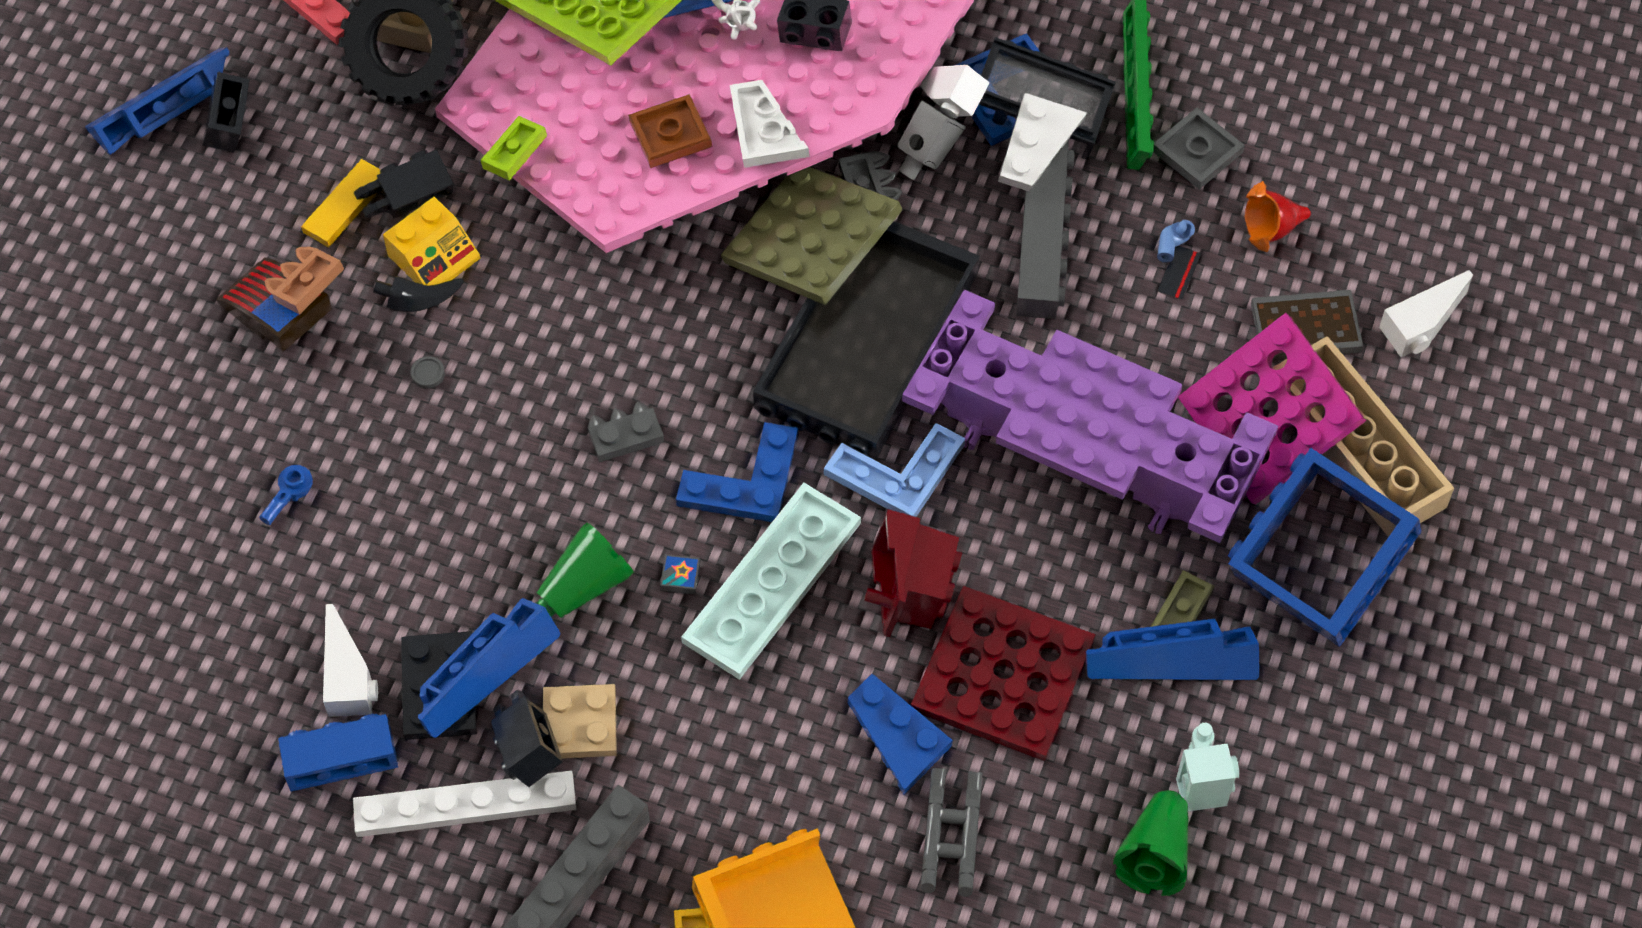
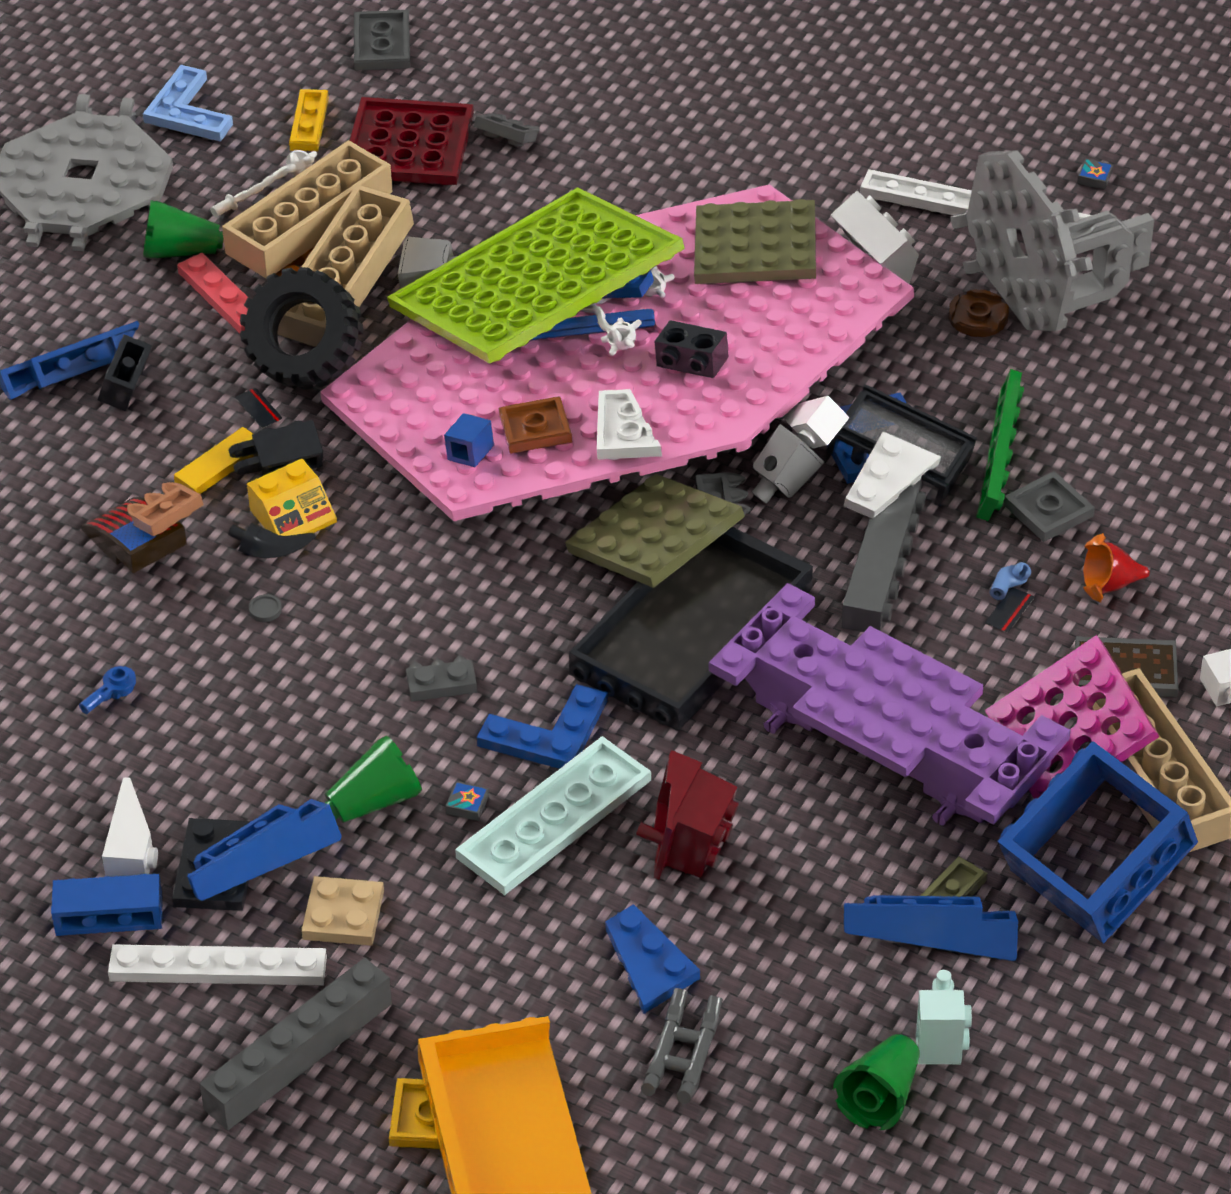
camera: 10 degrees right, 15 degrees down
lime plate [481,116,547,181] -> none
black hinge [491,690,563,787] -> none
light blue plate [824,423,965,517] -> none
dark red piece [911,586,1096,761] -> none
none -> black sticker [235,388,283,428]
none -> blue brick [444,413,494,467]

